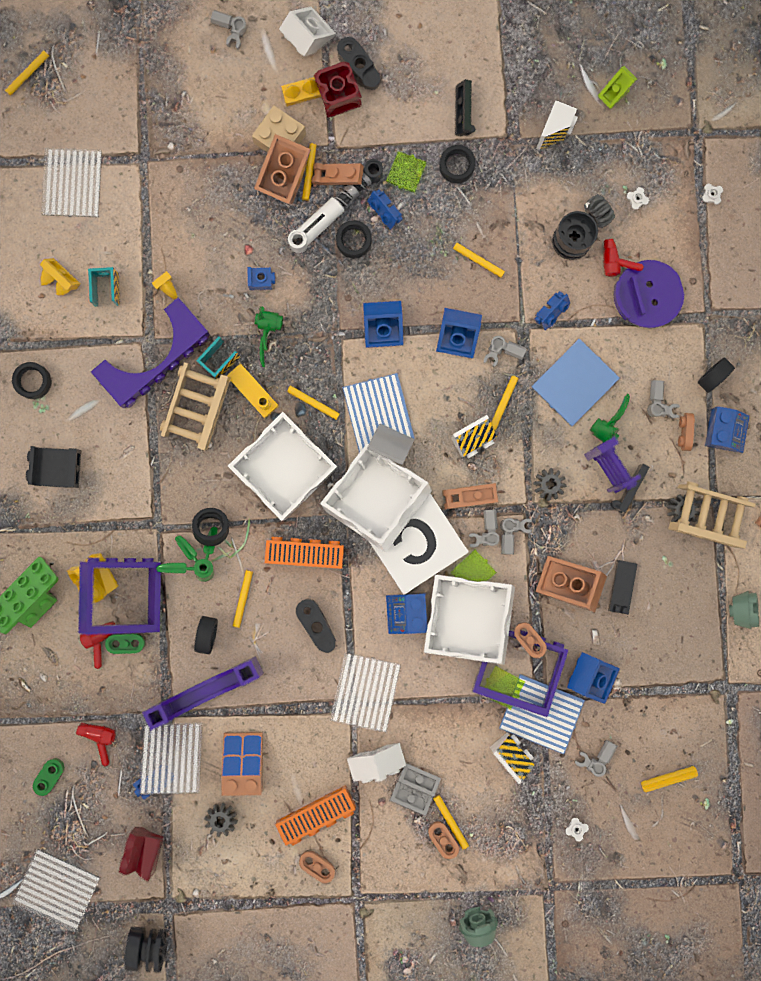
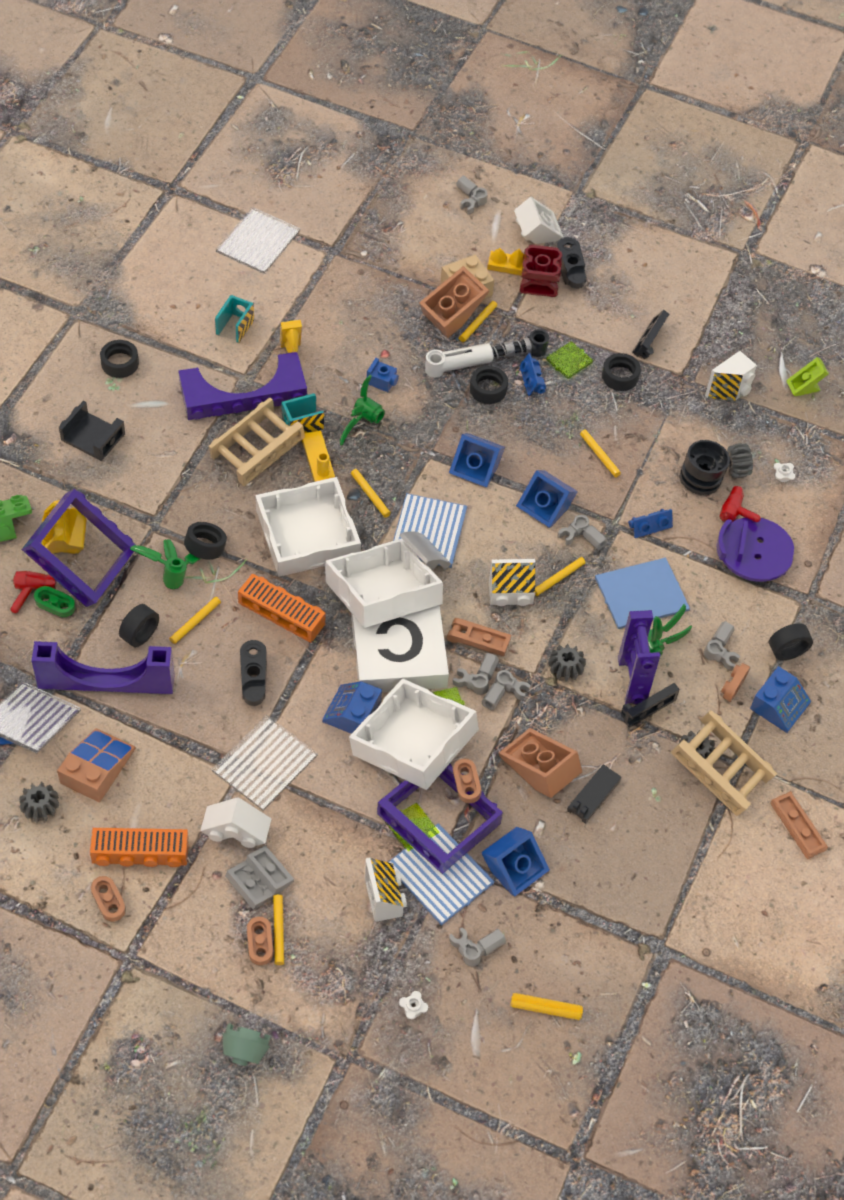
camera: 25 degrees right, 30 degrees down
yellow bar [5,50,49,96] -> none
yellow tile [40,258,81,295] -> none
nougat plate [311,163,364,185] -> none
sand green cone [729,591,760,630] -> none

